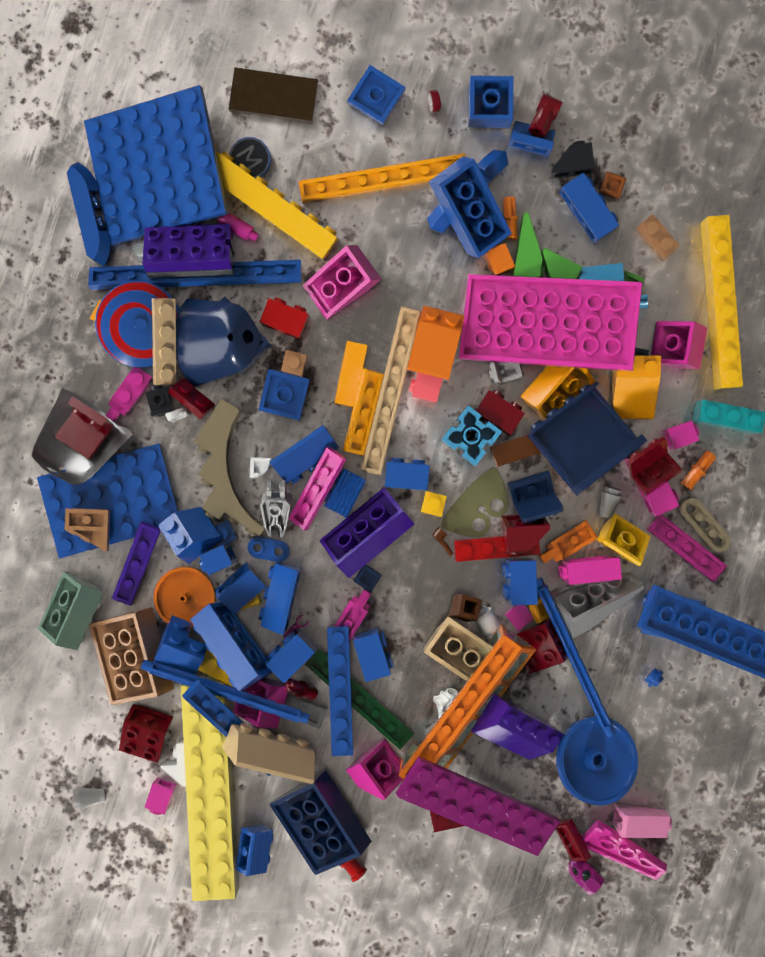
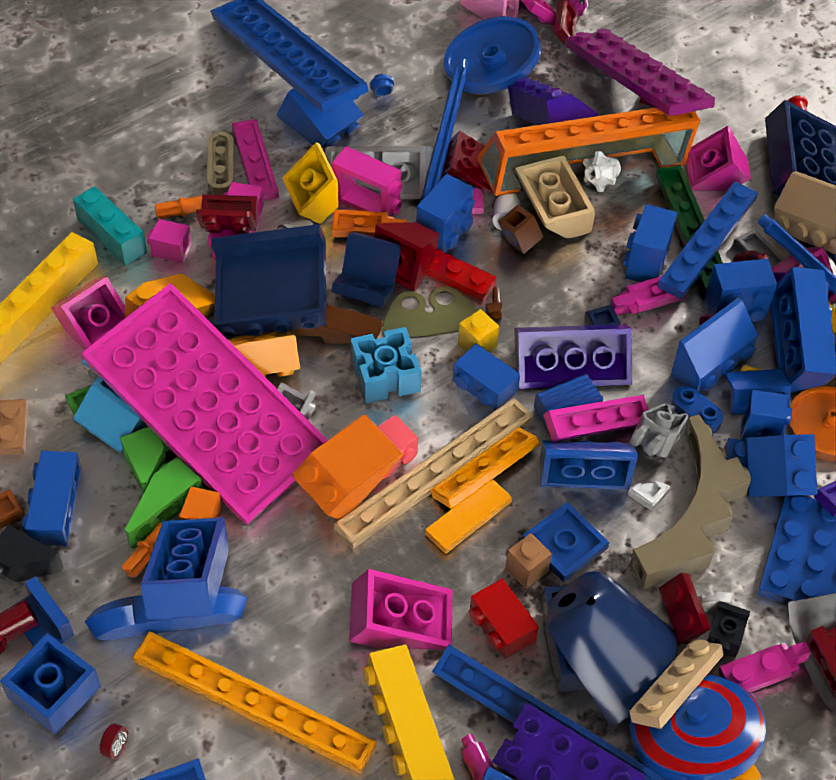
camera: 150 degrees left, 35 degrees down
dark red brick [475,390,525,436] -> none

